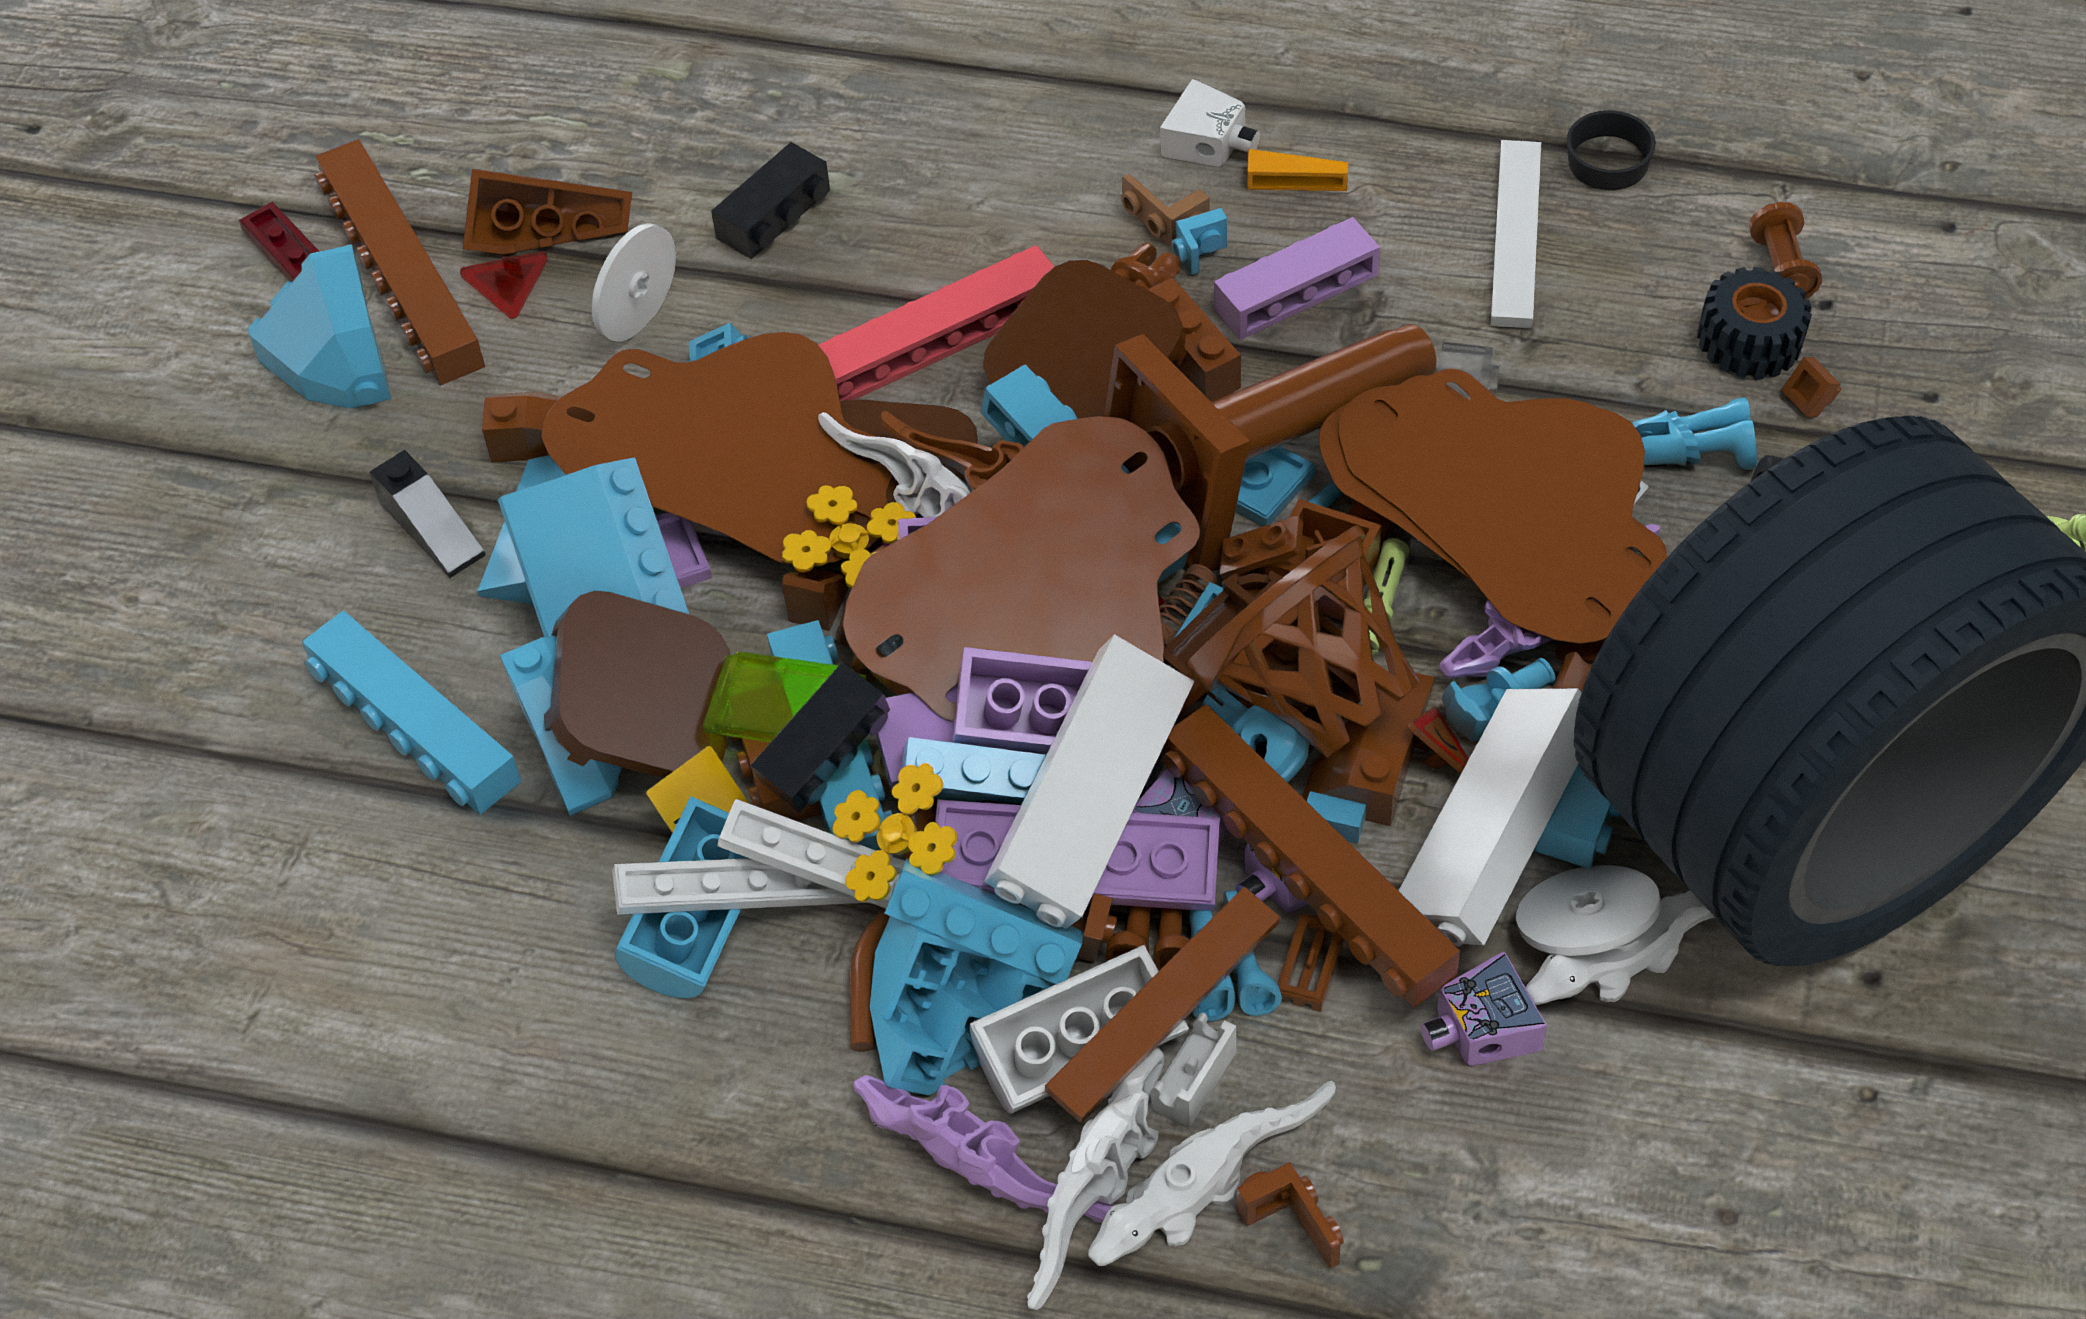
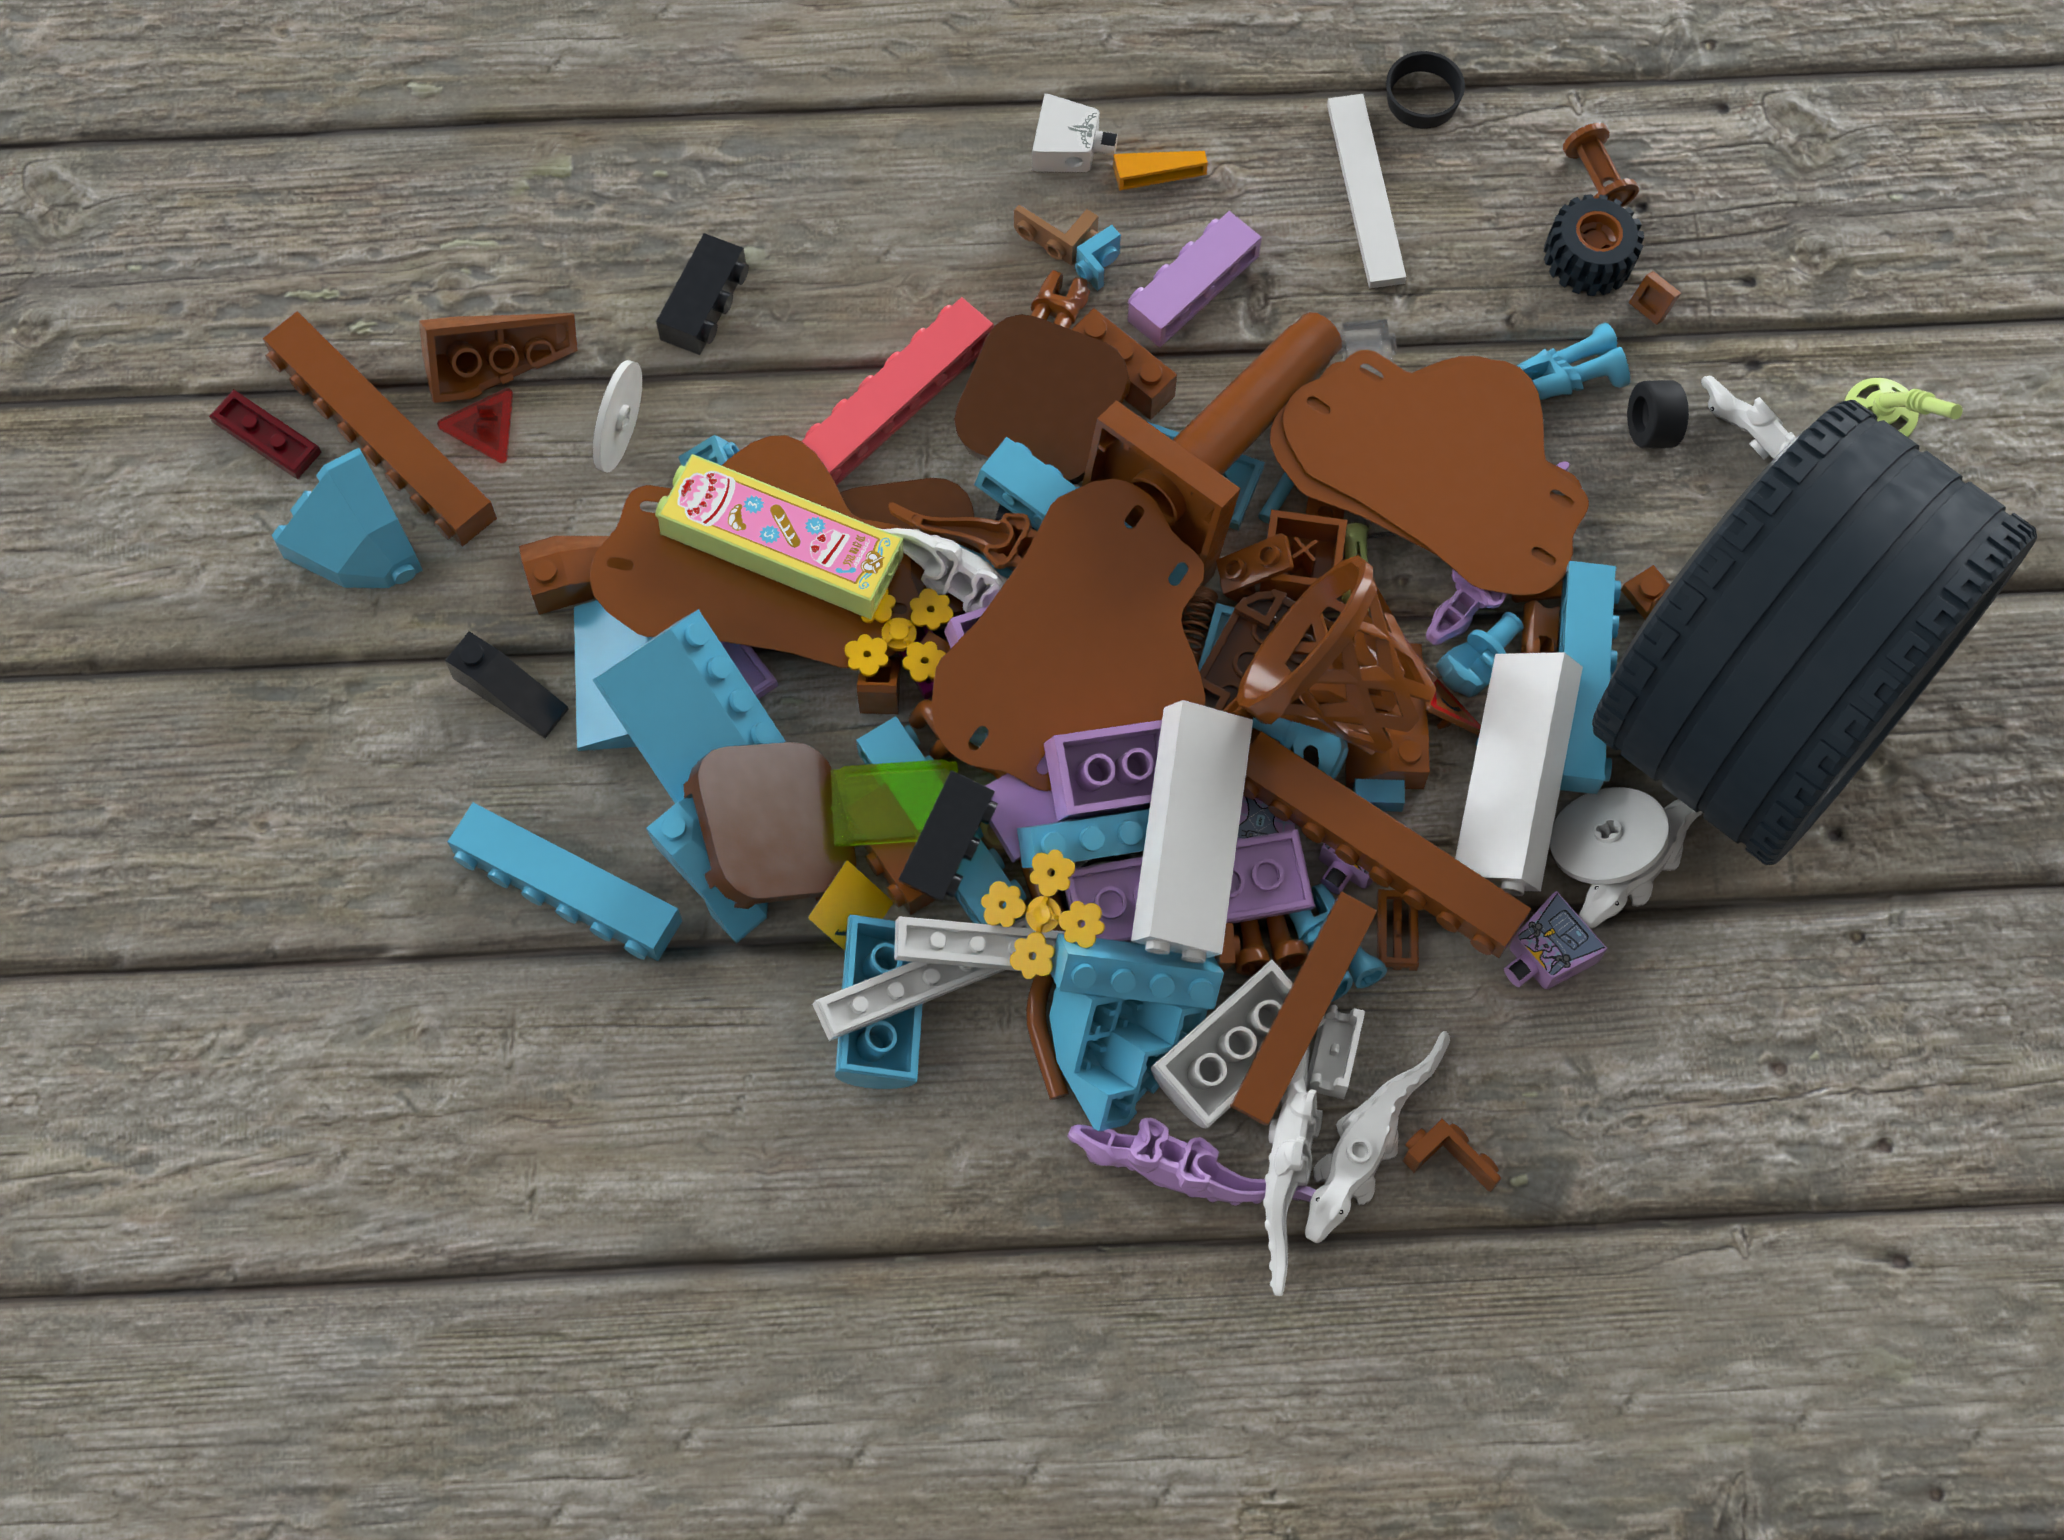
camera: 20 degrees left, 15 degrees up
none -> brick [655,454,903,619]

